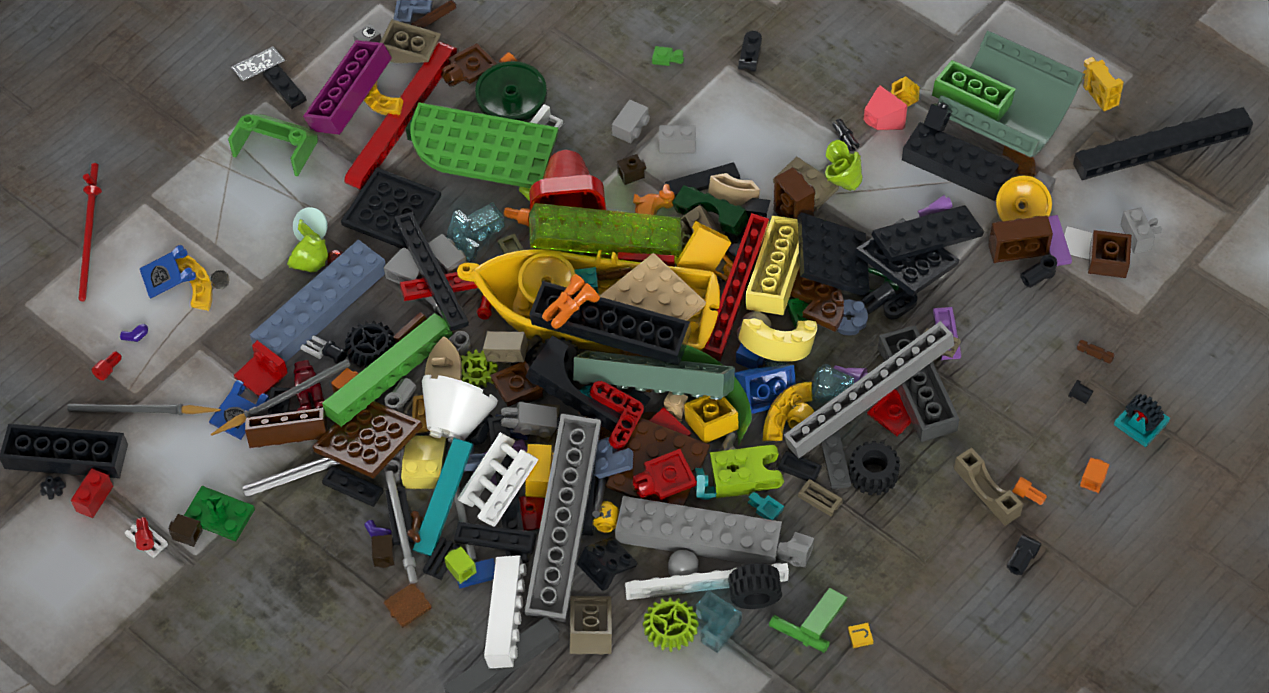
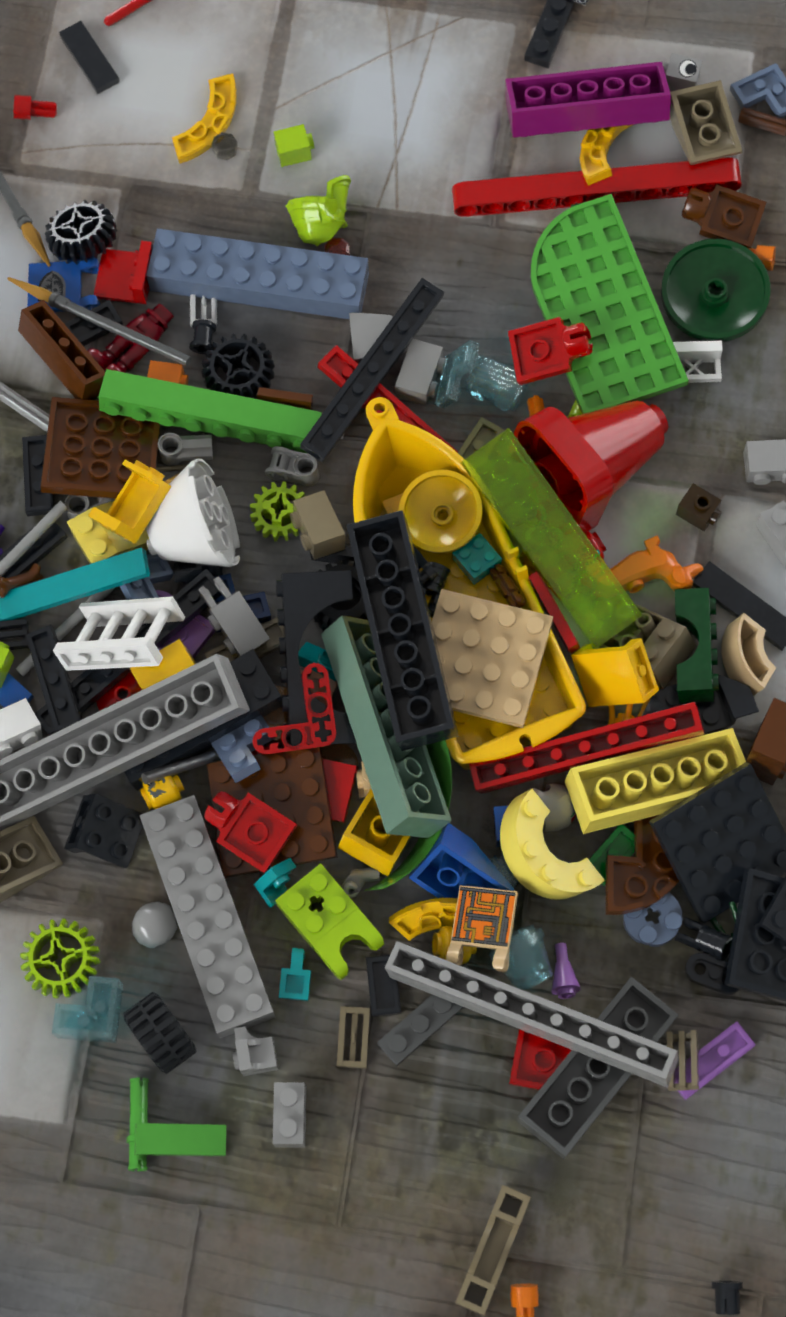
camera: 60 degrees right, 15 degrees up
dark purple arm [120,324,148,342] -> none
blue flag [139,245,196,299] -> none
bright green windscreen [228,114,318,177] -> none
light aqua piece [293,207,327,241] -> none
black plate [341,167,441,249] -> none
tan shield [425,336,462,381] -> none
reddish brown plate [490,361,544,407] -> none
orange piece [542,274,600,329] -> none
white plate [625,563,789,600] -> none
yellow tile [848,623,873,648] -> none
black tyre [849,441,900,496] -> none
none -> black gear [45,200,117,265]
none -> black tile [59,21,120,94]
none -> yellow panel [88,460,171,544]
none -> lime brick [273,124,315,167]
none -> light grey brick [273,1082,306,1148]
none -> flag [446,885,518,972]
none -> red plate [508,317,593,385]

